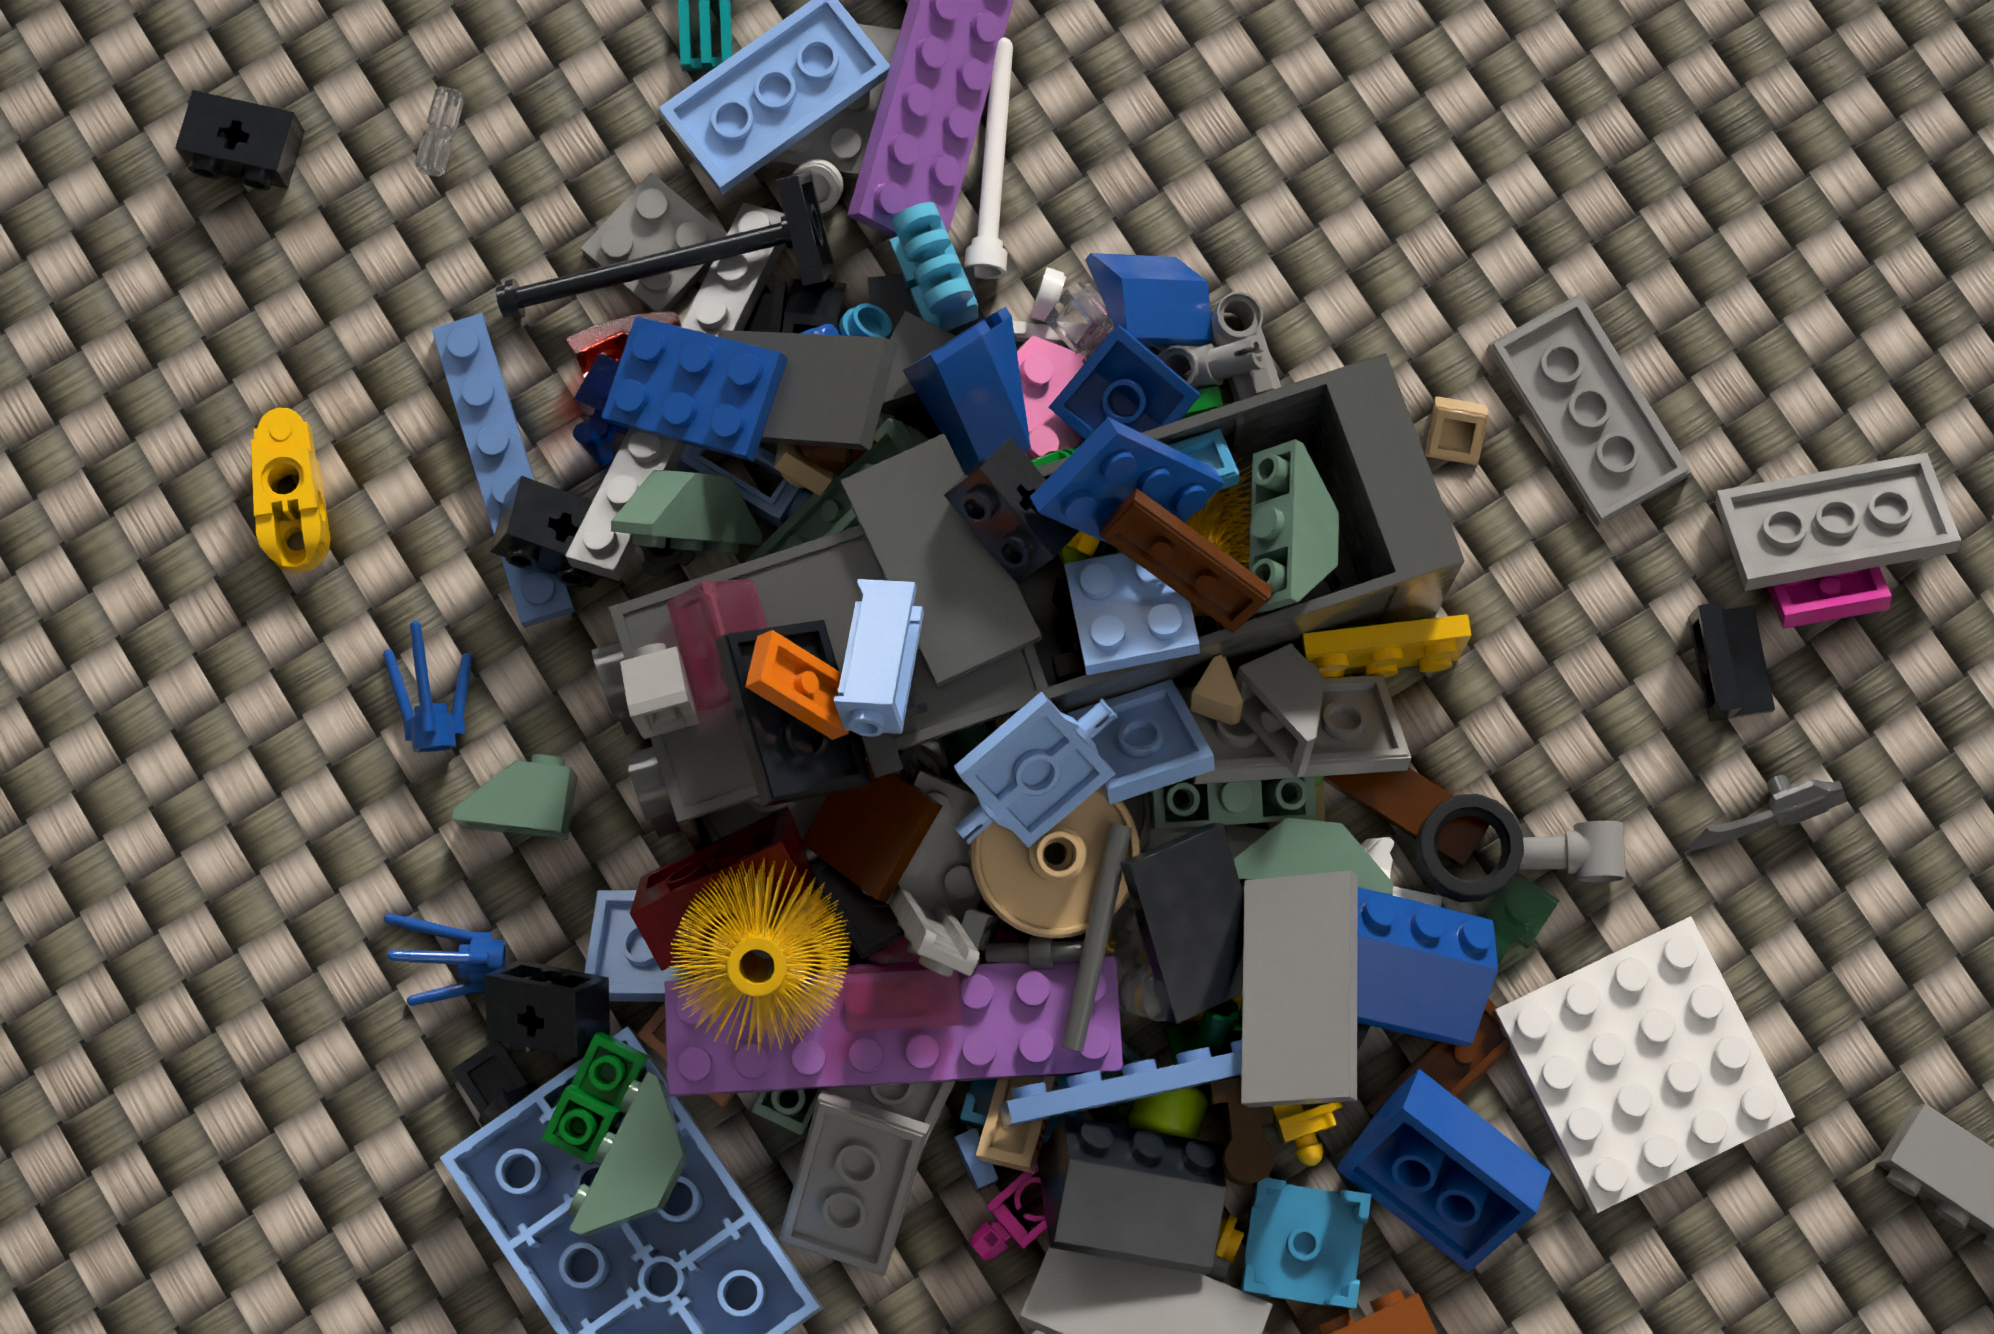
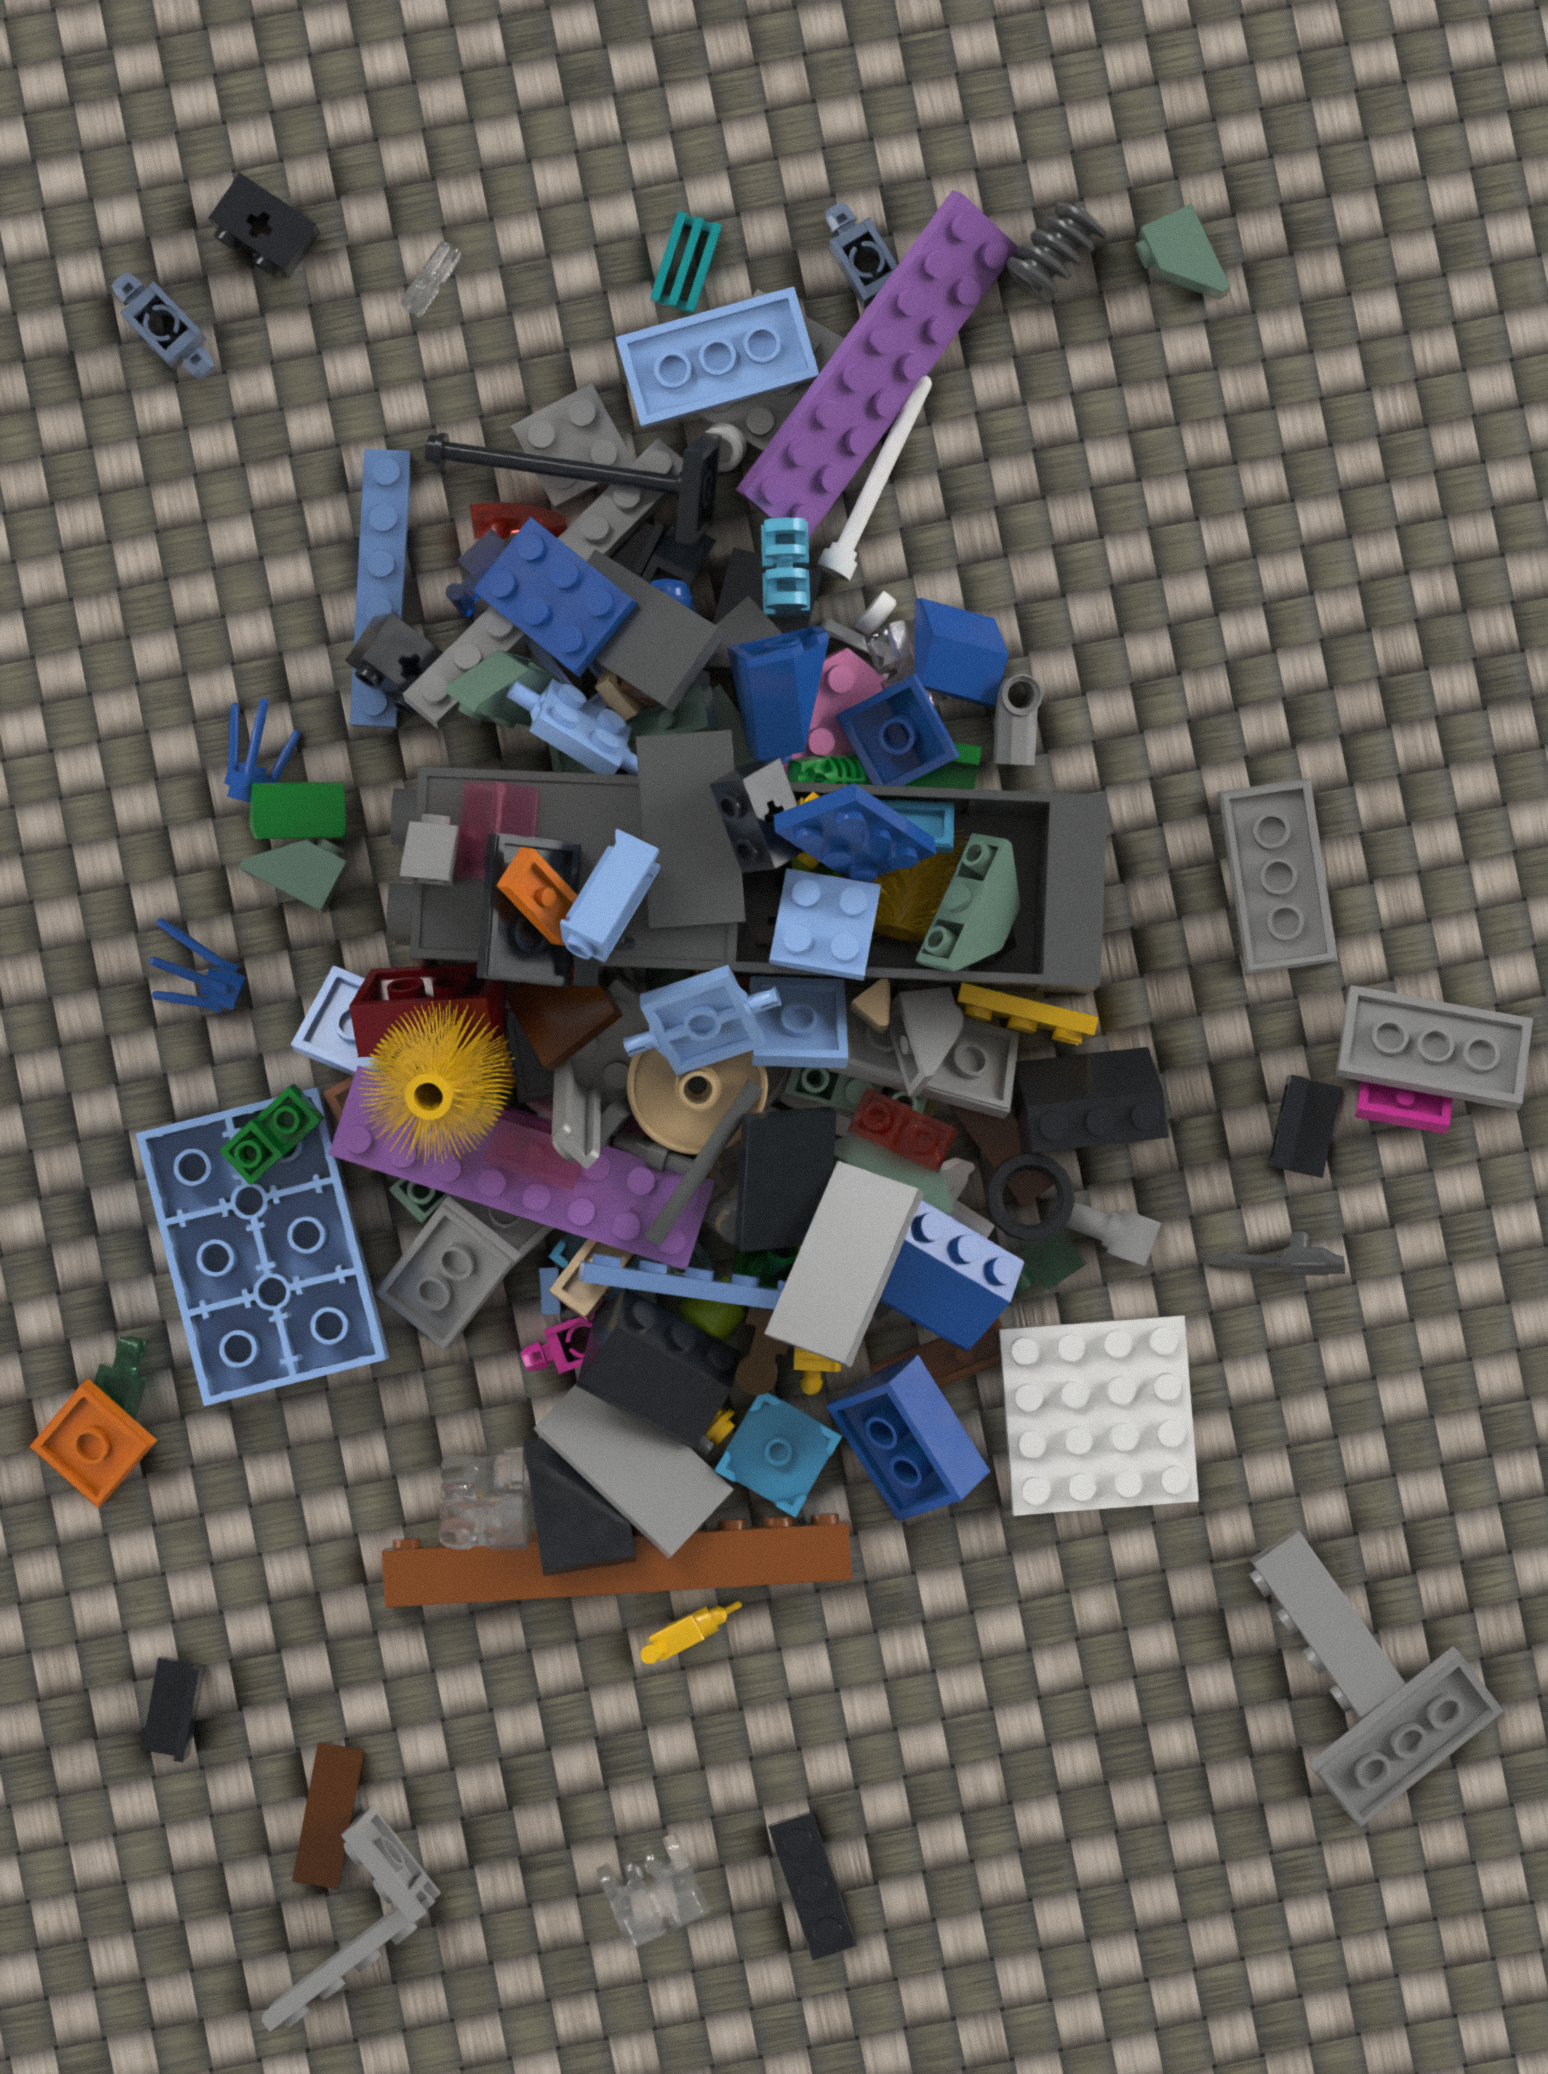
camera: 20 degrees right, 10 degrees up
yellow piece [251,407,331,573] -> none
black tile [452,1041,539,1127] -> none
black brick [485,960,610,1061] -> none
sand green slope [568,1072,689,1237] -> none
dark azure plate [839,303,892,339] -> none
reddish brown tile [1098,488,1272,633] -> none
light grey pin [1157,335,1266,390] -> none
tan slope [1425,397,1489,466] -> none
none -> sand blue piece [112,272,215,380]
none -> green slope [249,782,346,839]
none -> light blue plate [506,678,638,775]
none -> clear red slope [848,1088,957,1173]
none -> black slope [1013,1047,1169,1154]

